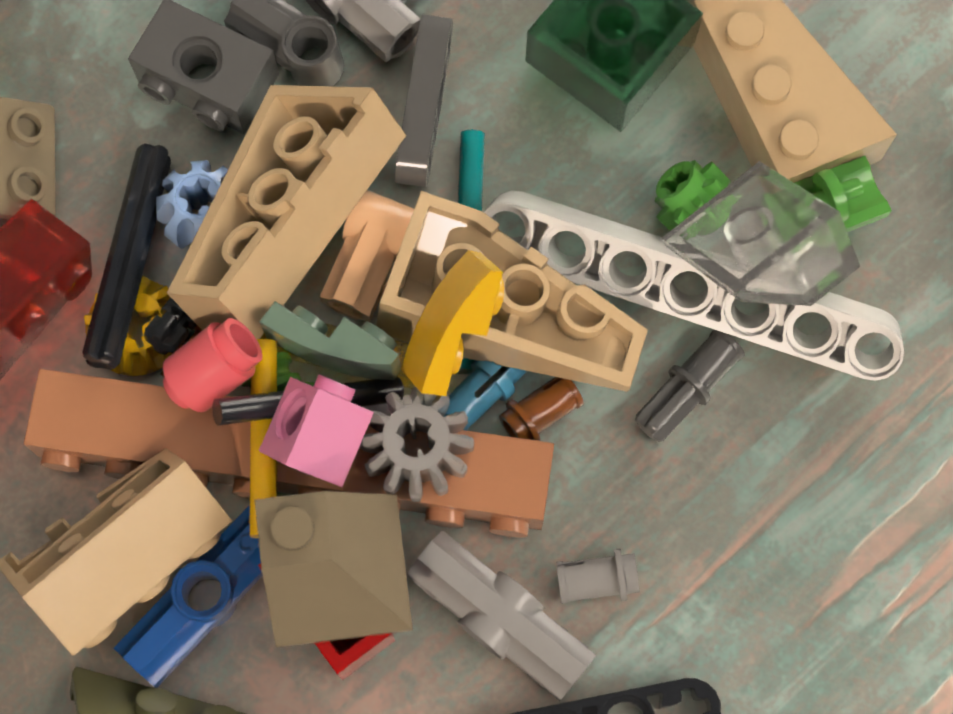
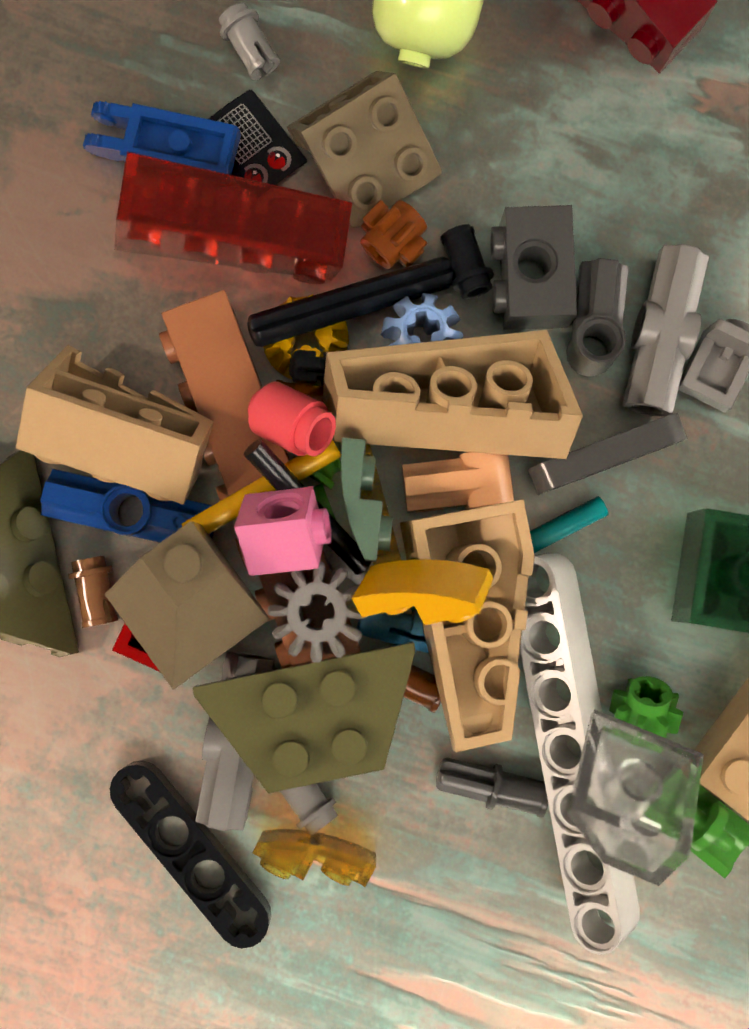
camera: 60 degrees right, 10 degrees up
none -> medium nougat pin [68,556,118,628]
none -> olive wing [193,642,416,793]
none -> clear yellow slope [252,829,376,887]
none -> dark orange gear [360,200,427,269]
none -> black pin [440,224,494,299]

